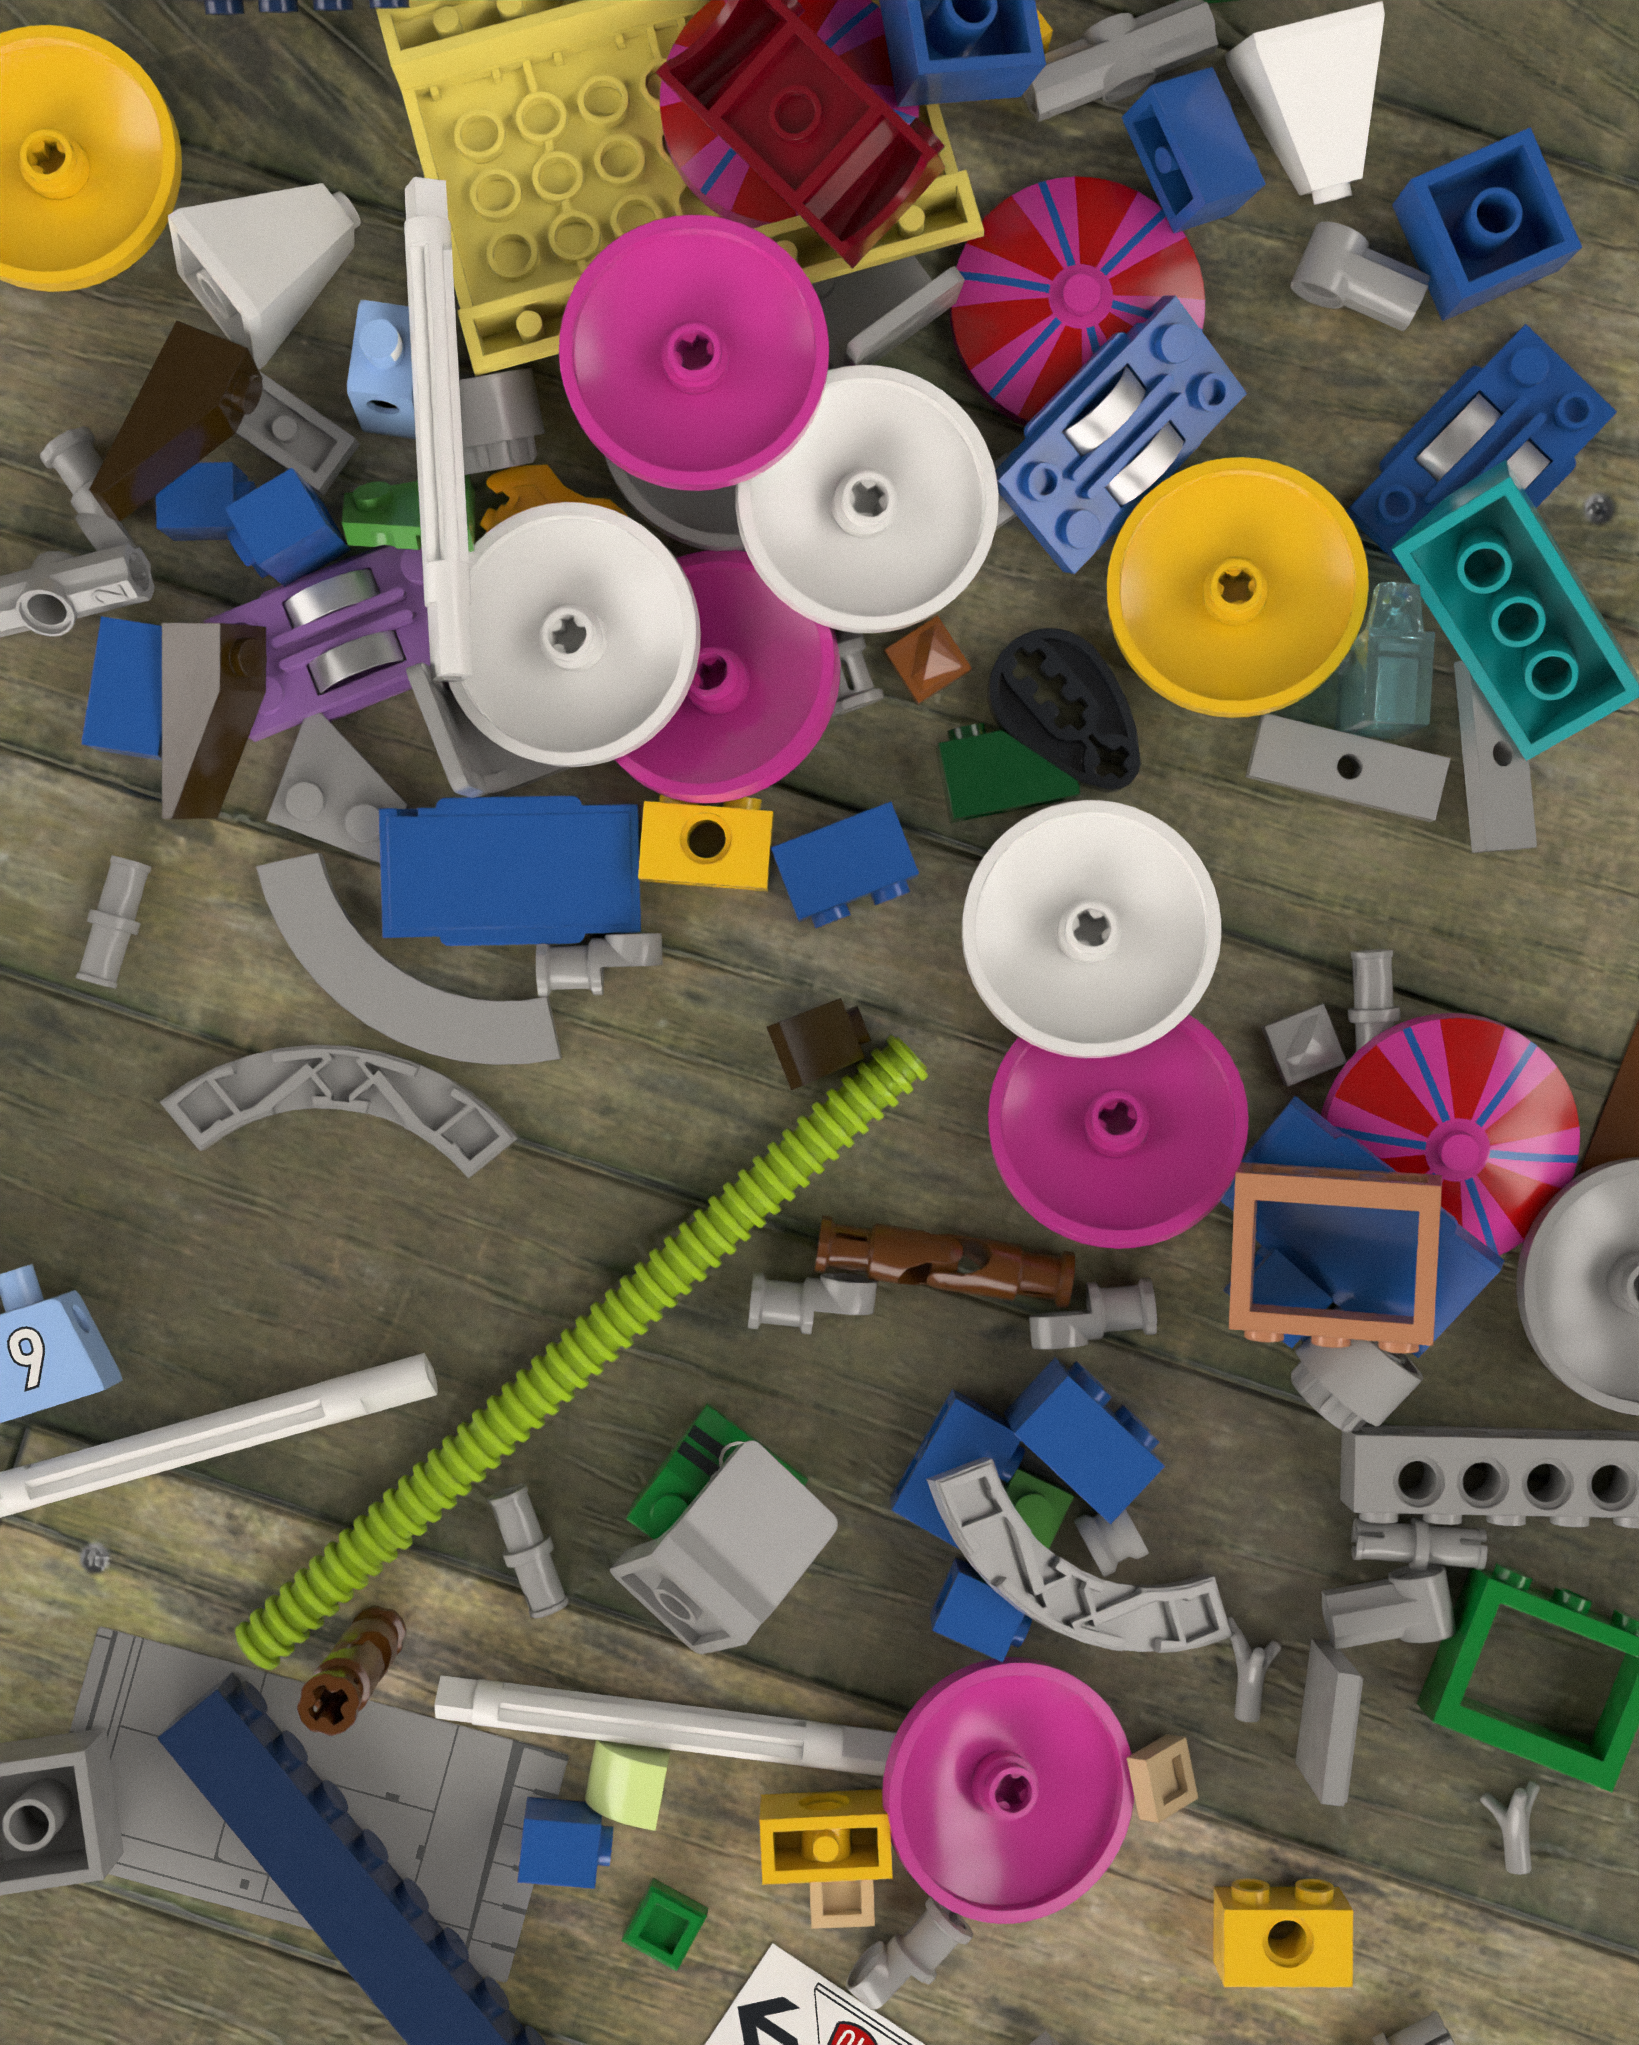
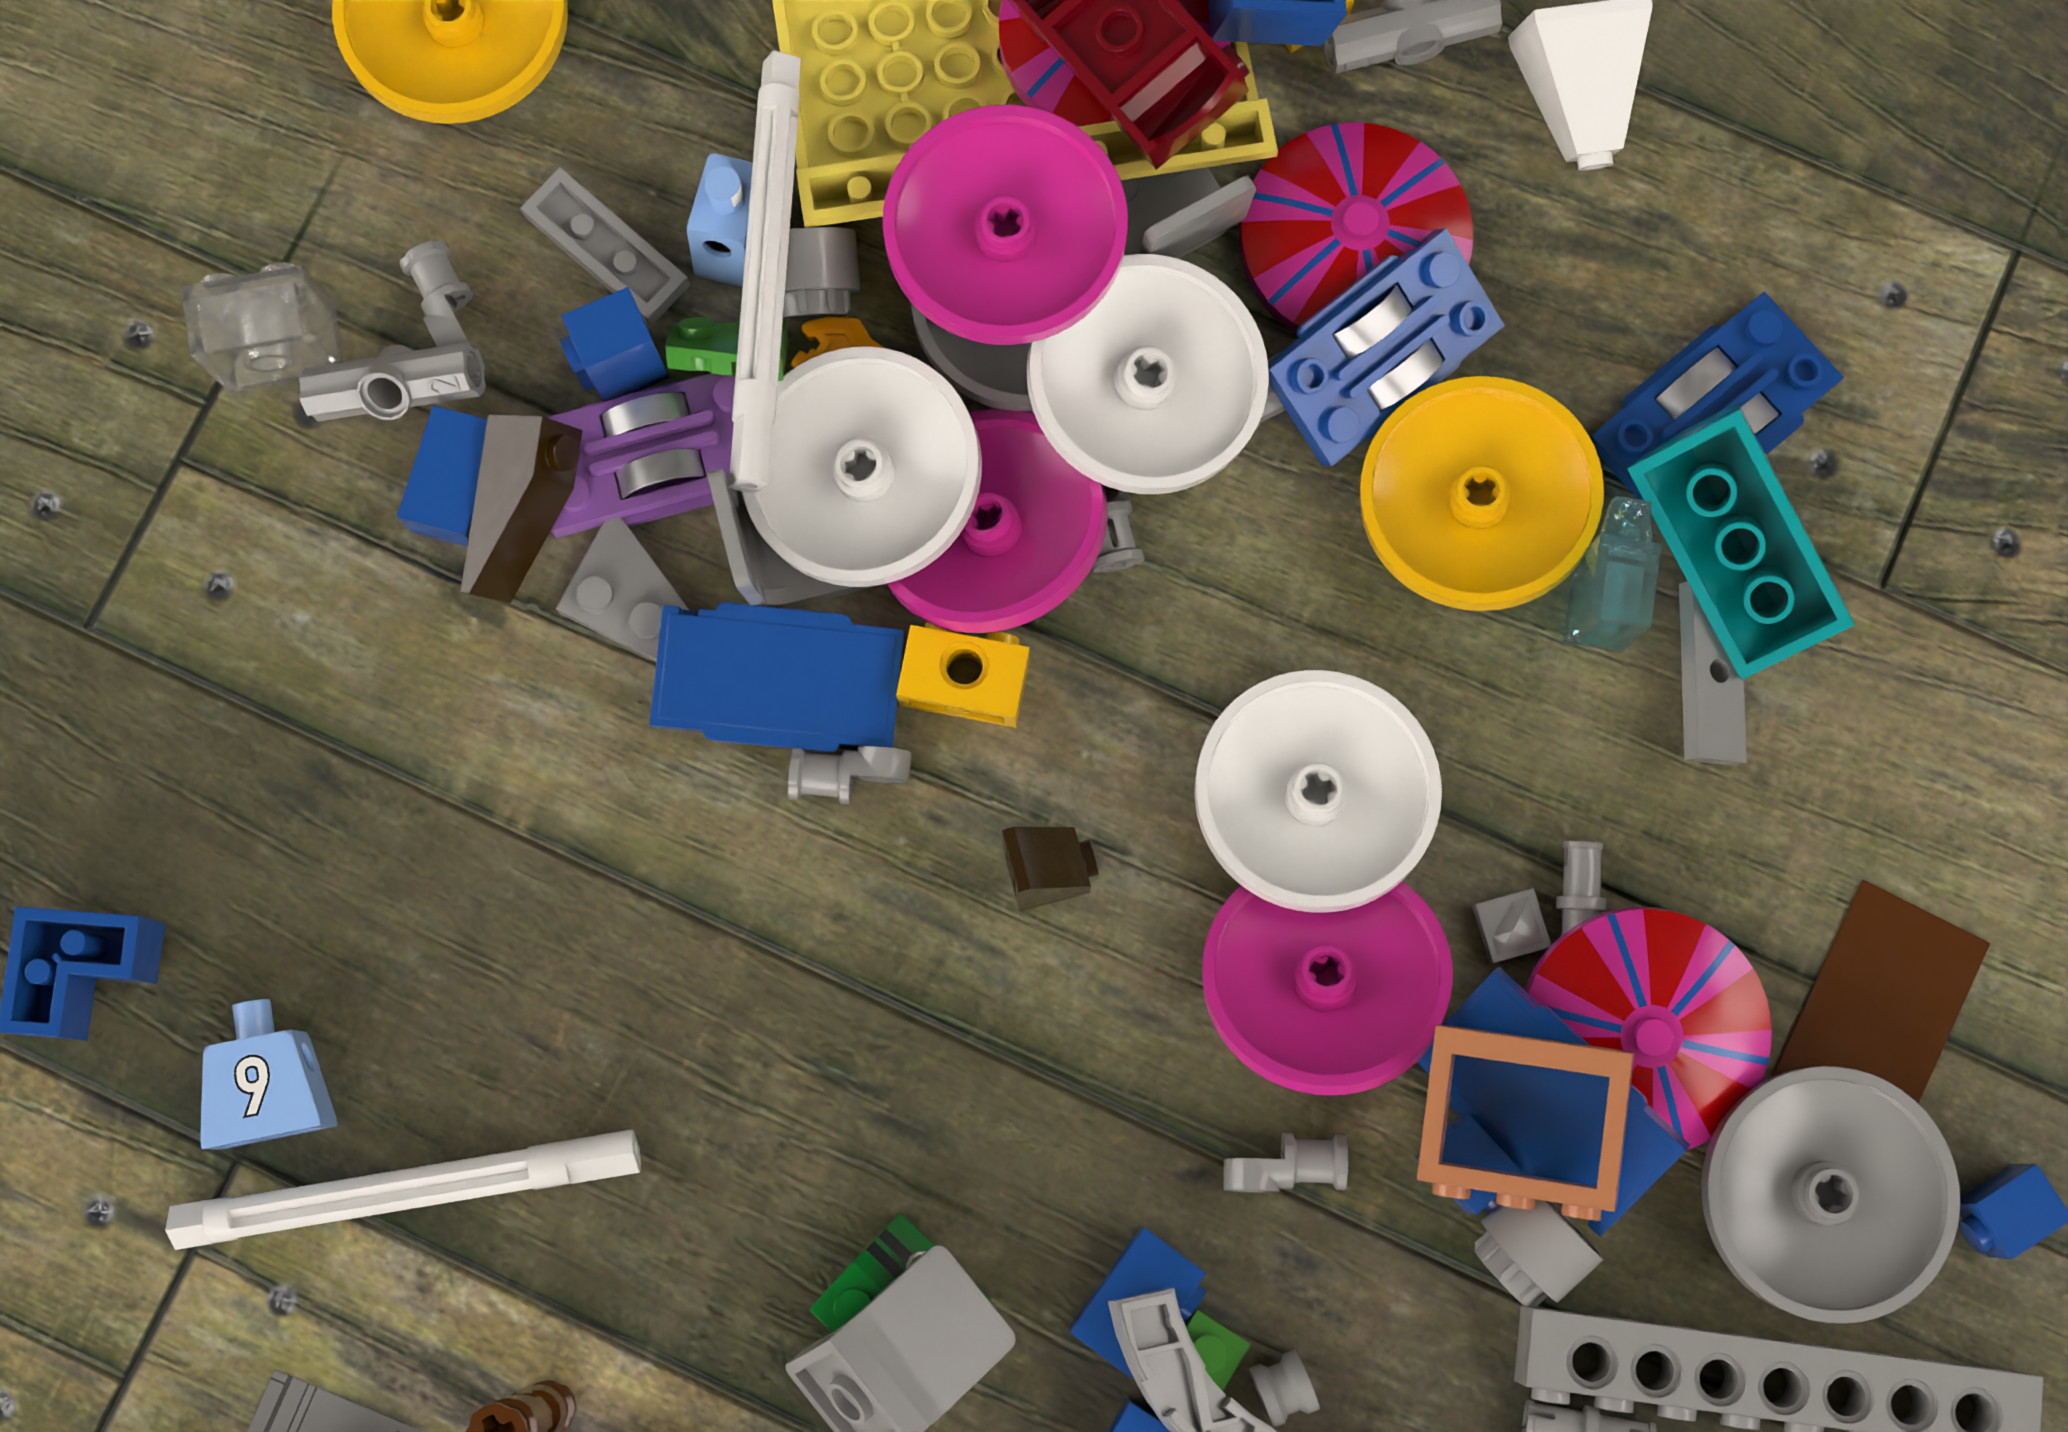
camera: 10 degrees right, 10 degrees down
light grey pin [76,855,152,989] -> none
dark brown slope [89,320,263,522] -> none
blue brick [156,462,256,541] -> none
light grey tile [160,1045,520,1178] -> none
white slope [168,183,361,370] -> none
lime piece [235,1034,929,1671] -> none
light grey tile [256,852,562,1065] -> none
light grey pin [487,1483,569,1618] -> none
light grey connector [748,1272,877,1335] -> none
blue brick [771,801,919,929] -> none
reddish brown piece [814,1215,1075,1308] -> none
dark orange tile [884,615,972,706] -> none
dark green slope [935,723,1080,824] -> none
black piece [987,628,1141,793] -> none
blue brick [1004,1357,1165,1524] -> none
blue brick [1121,67,1266,234] -> none
light grey tile [1245,714,1451,822] -> none
light grey piece [1291,222,1430,332] -> none
blue brick [1392,127,1582,322] -> none

